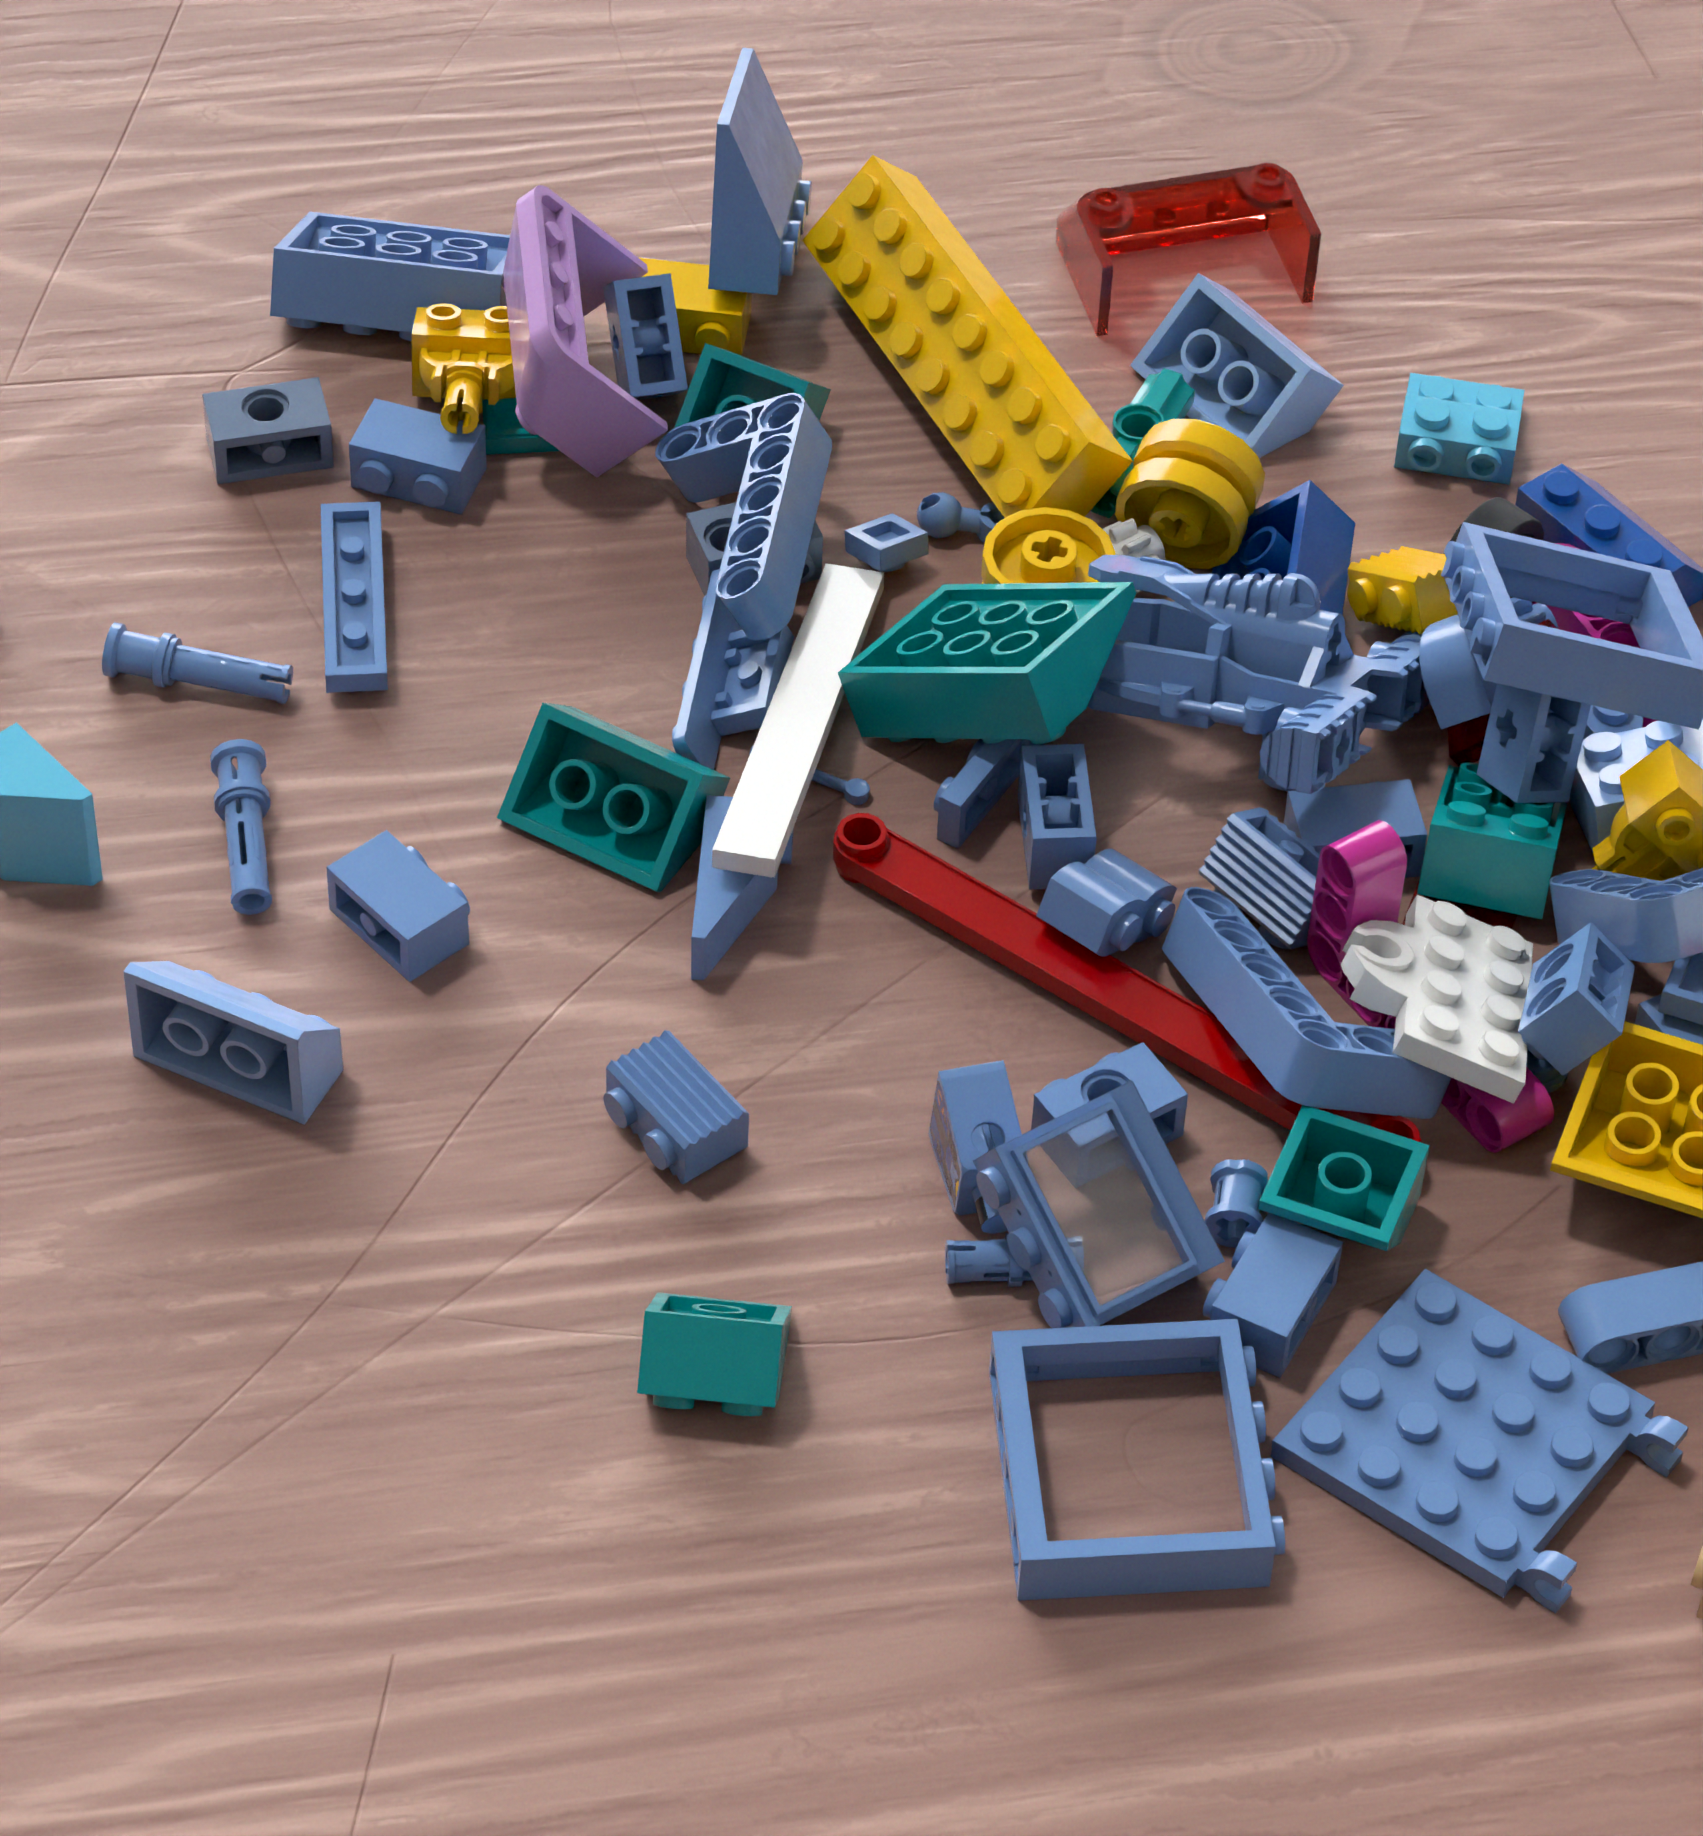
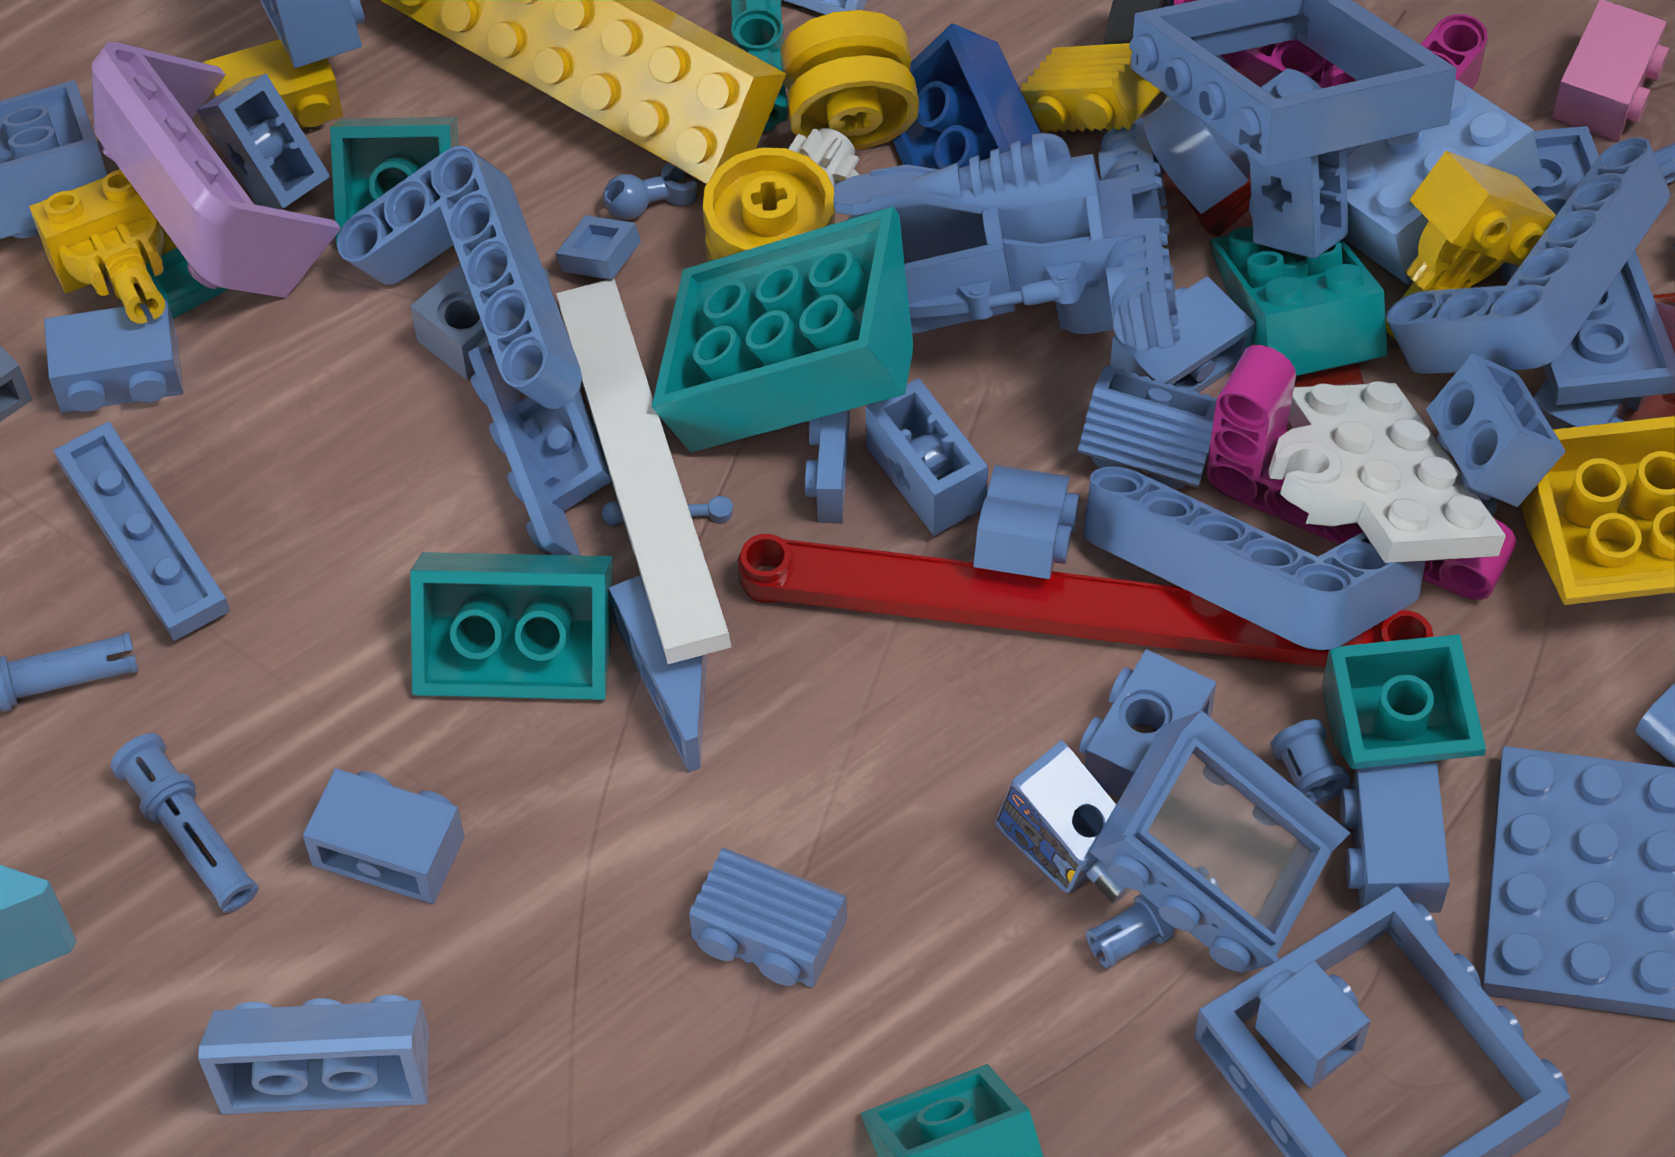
camera: 25 degrees left, 10 degrees up
none -> medium blue brick [1255,960,1371,1089]

